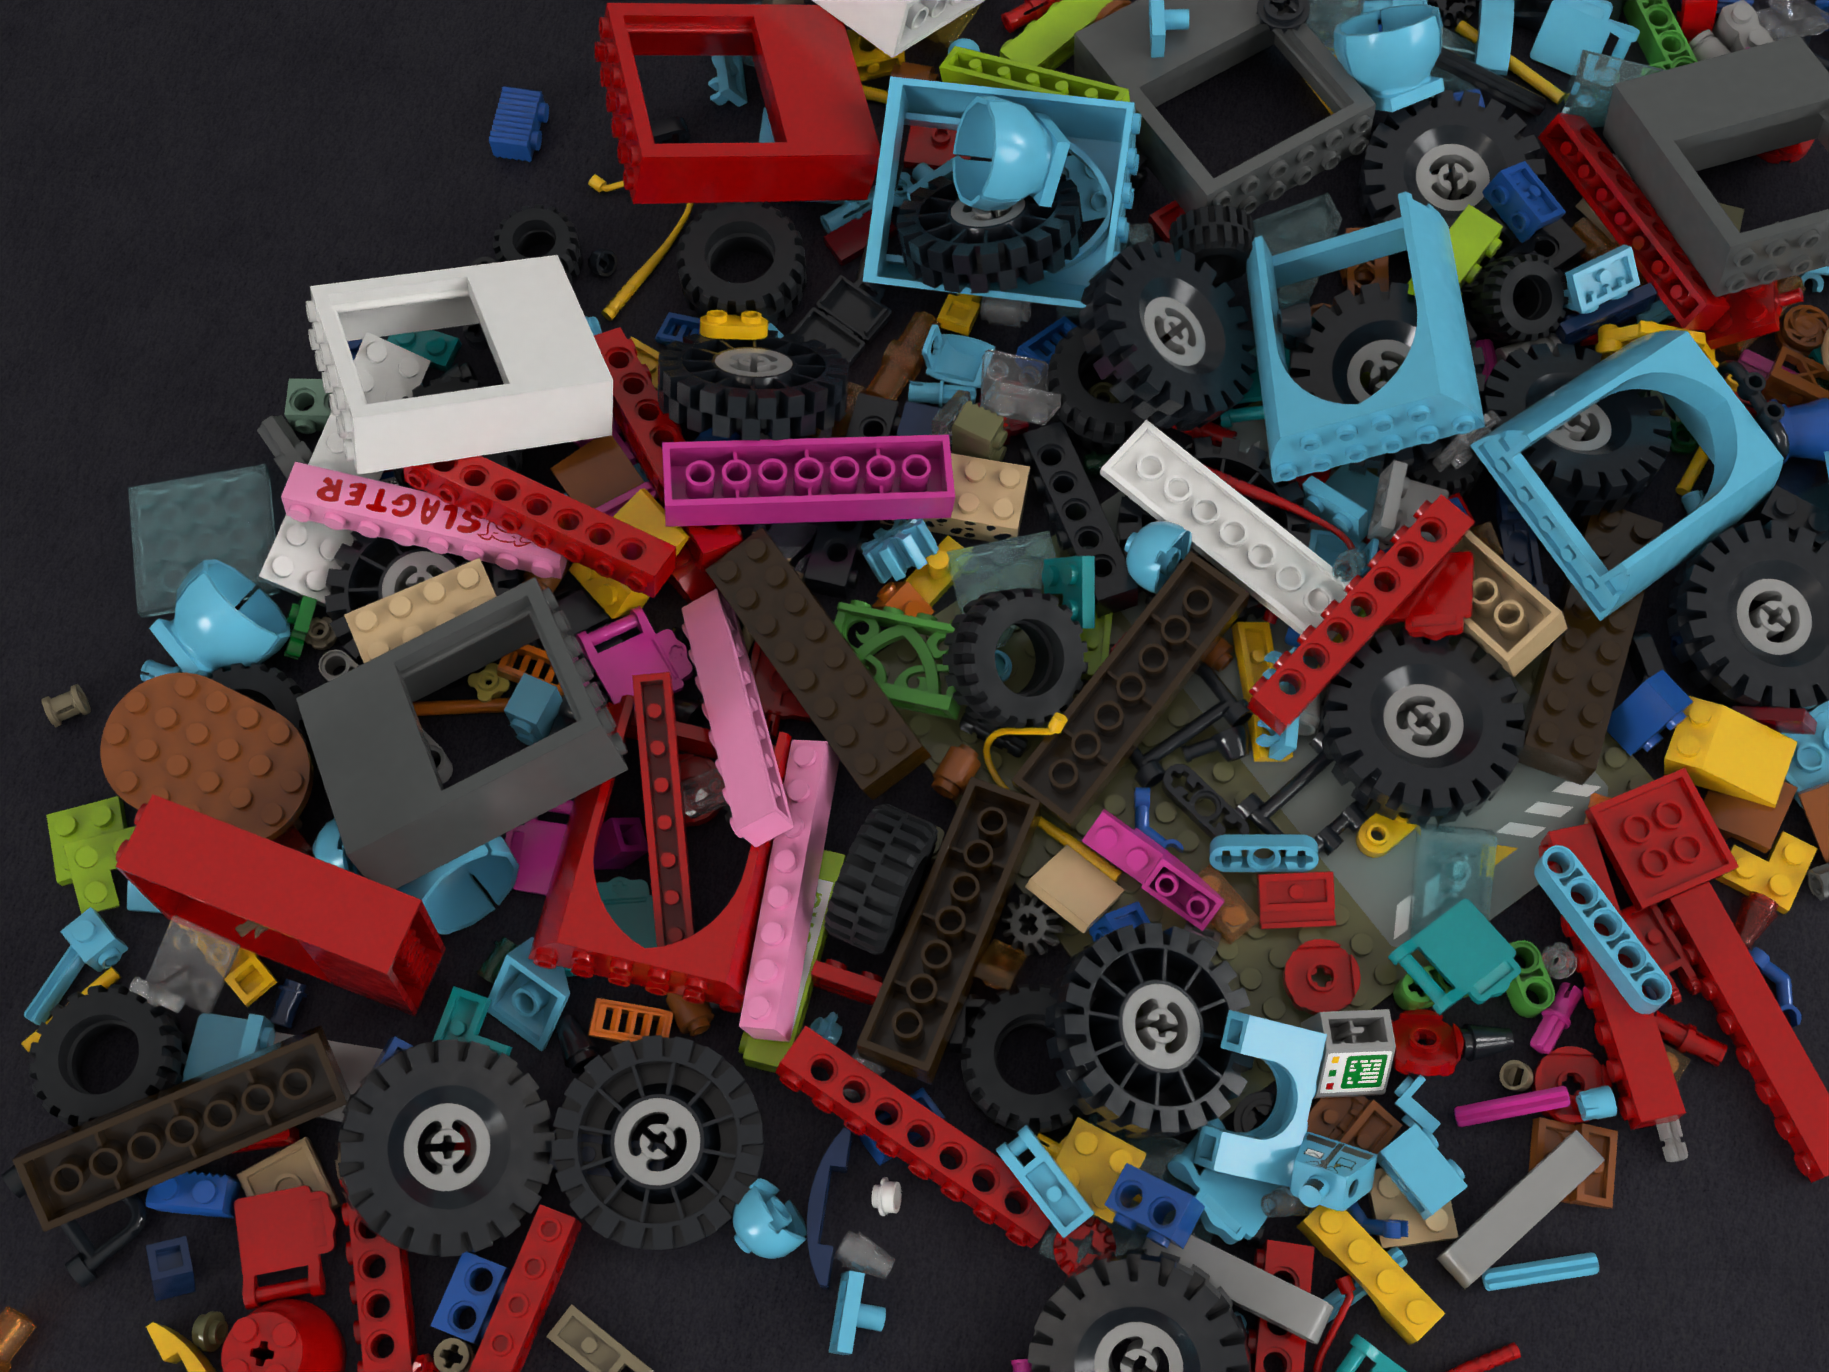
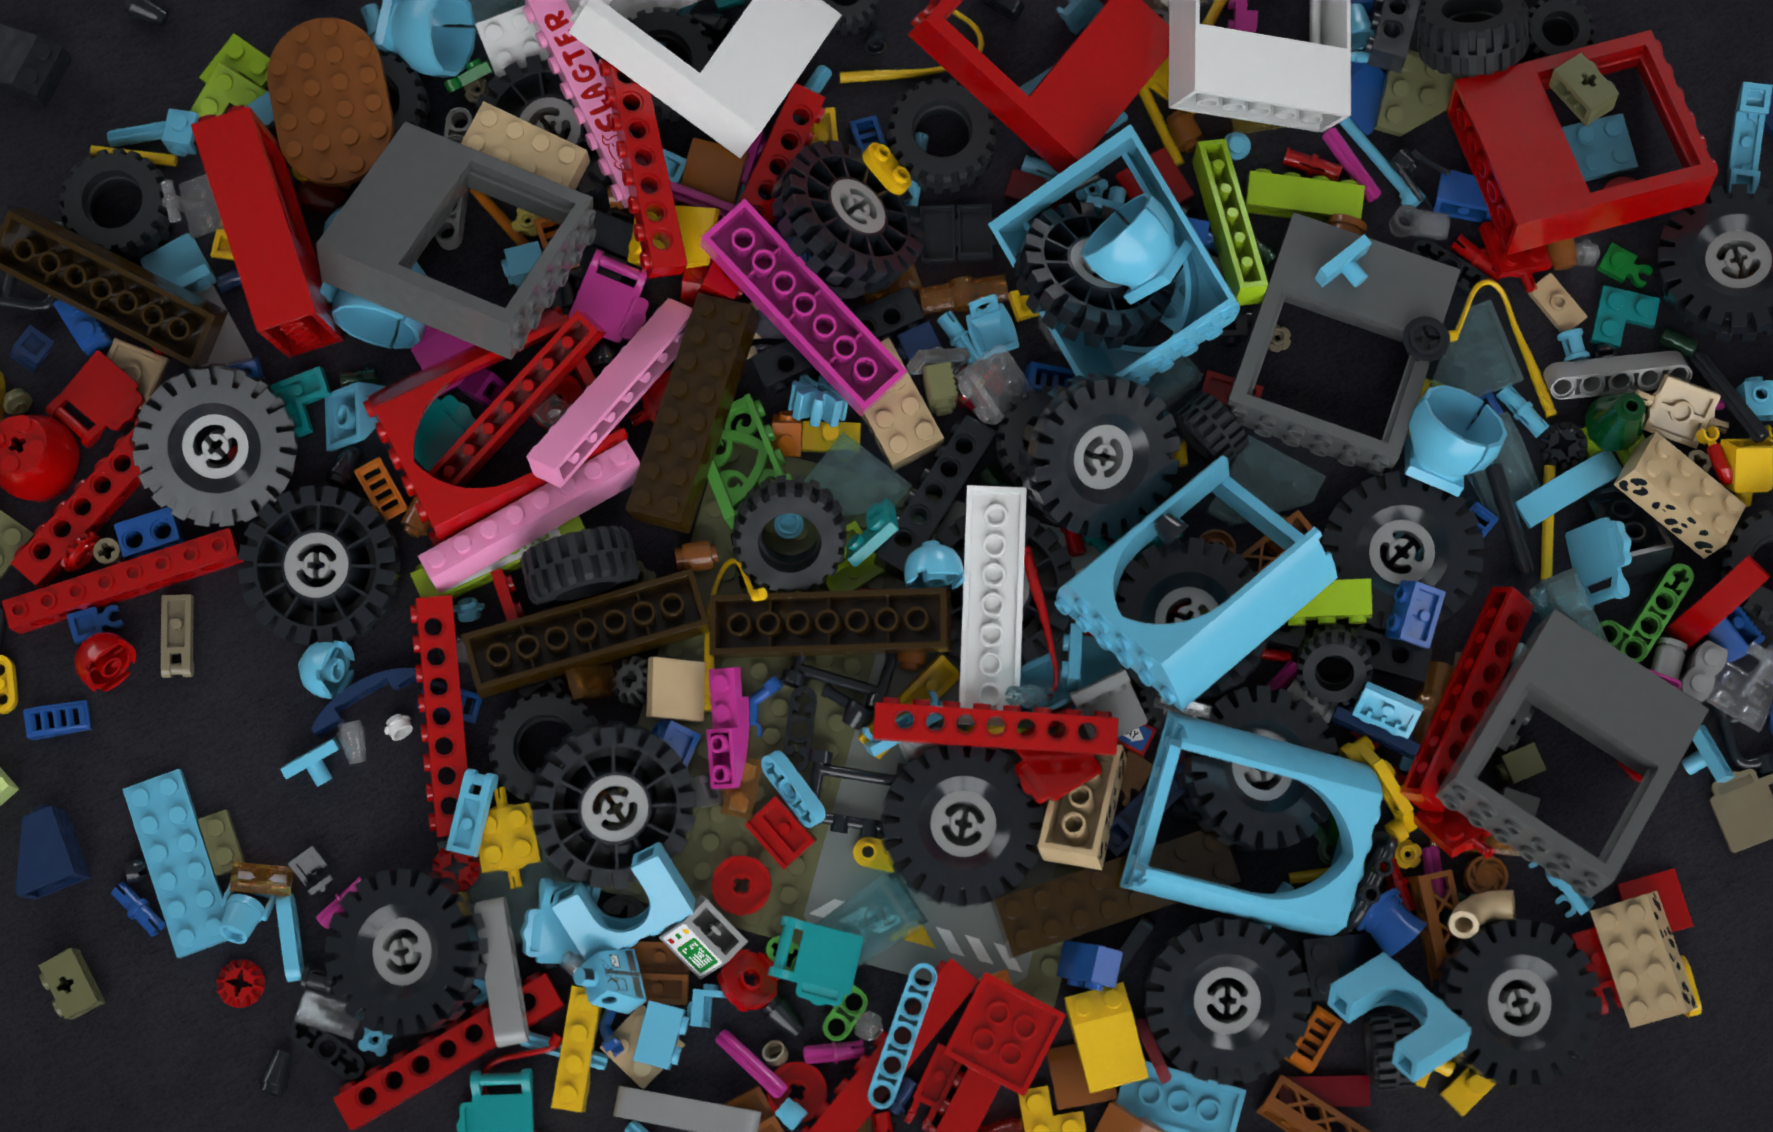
camera: 50 degrees right, 10 degrees up
blue brick [1104,1163,1205,1249] -> none

